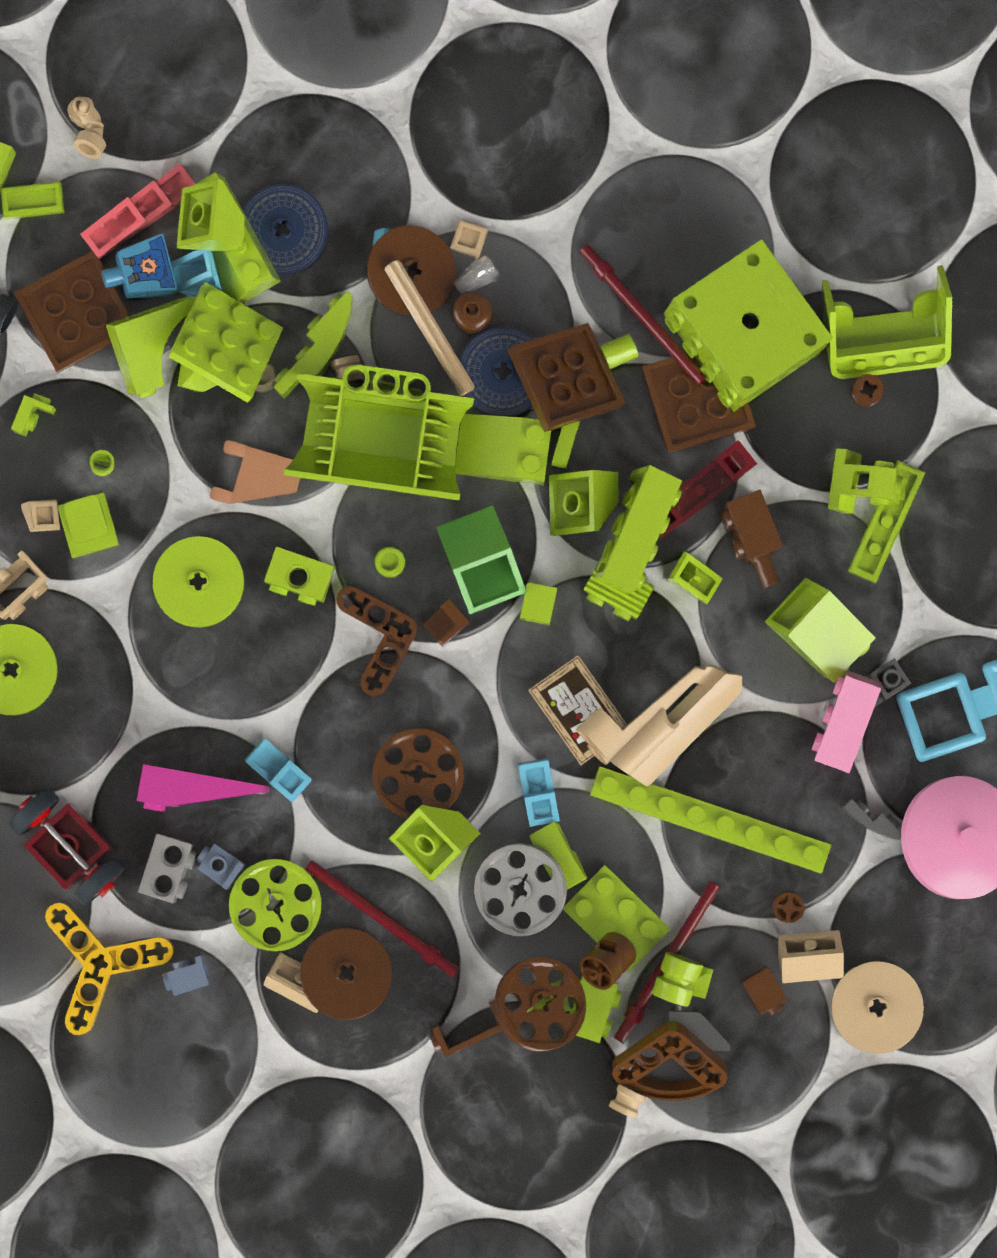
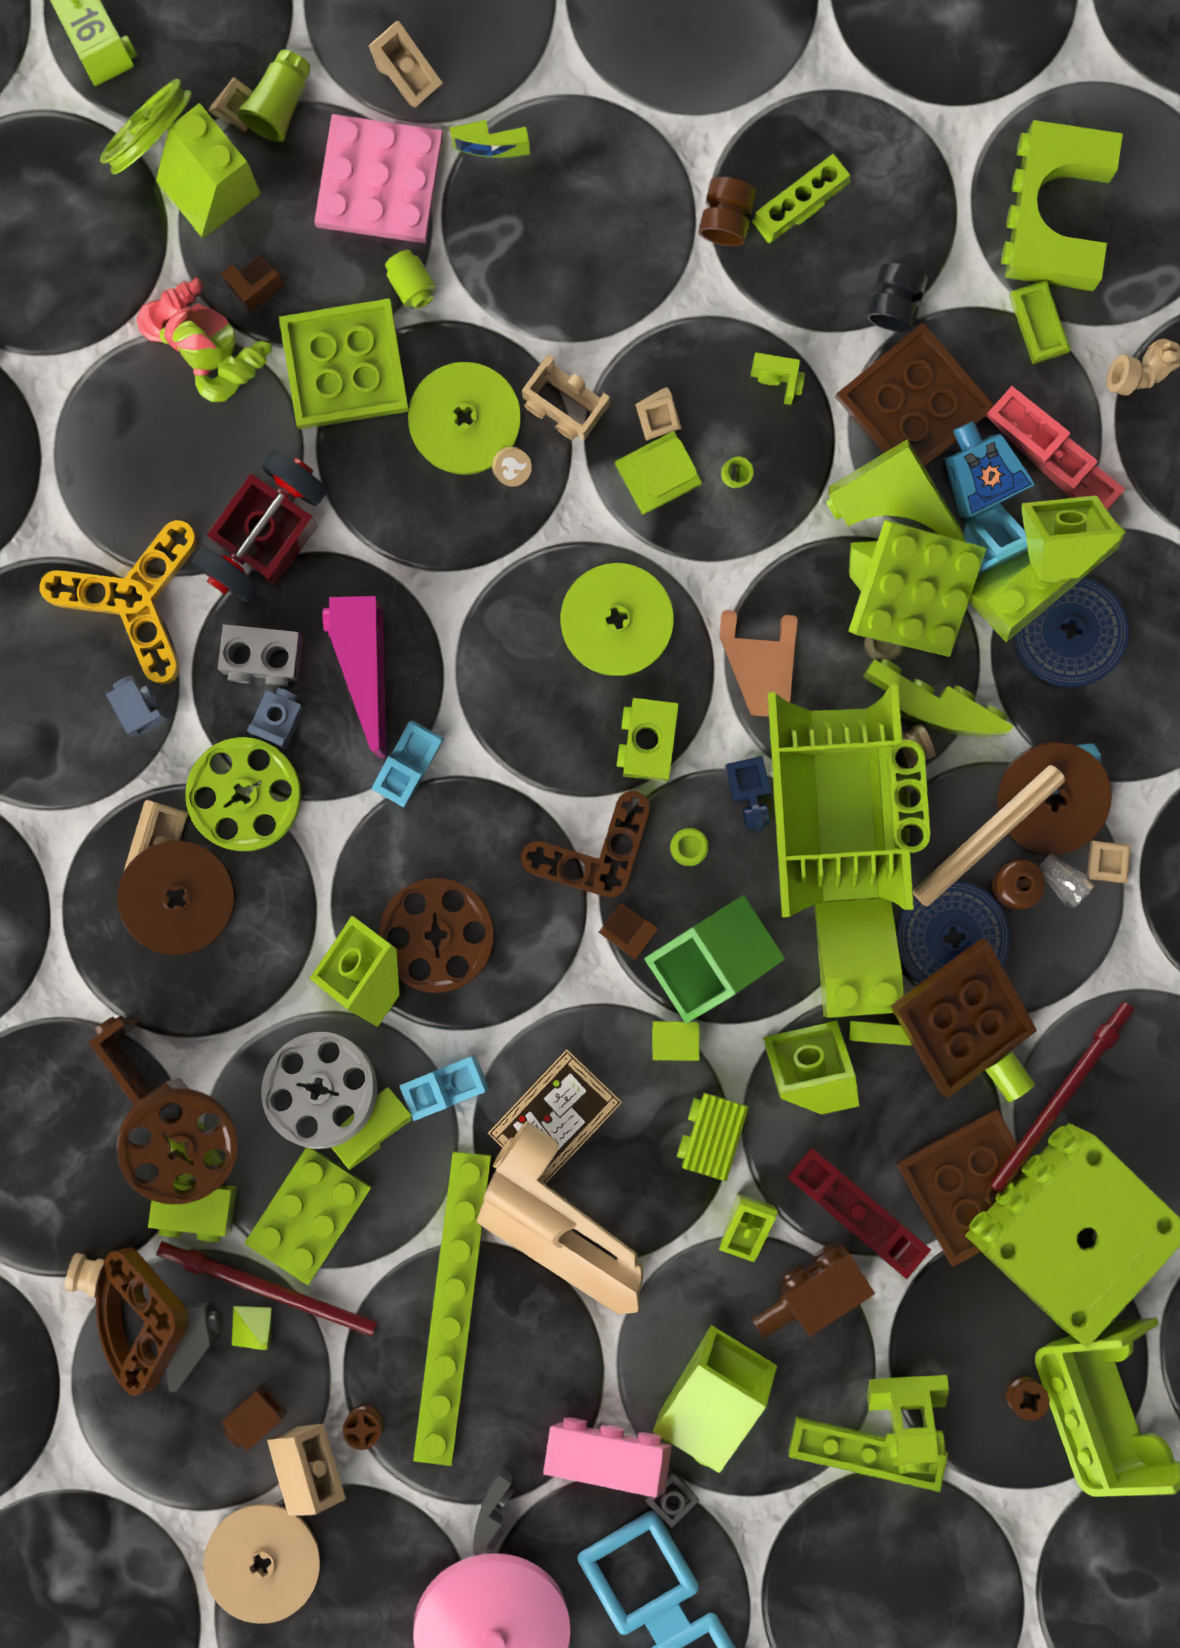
camera: 80 degrees right, 0 degrees up
dark red bar [305,860,460,978] -> none
reddish brown wheel [579,932,636,990] -> none
lime wedge [594,465,682,594] -> none
lime wheel [651,952,703,1007] -> none
none -> tan tile [492,447,532,486]
none -> dark blue plate [725,756,771,832]

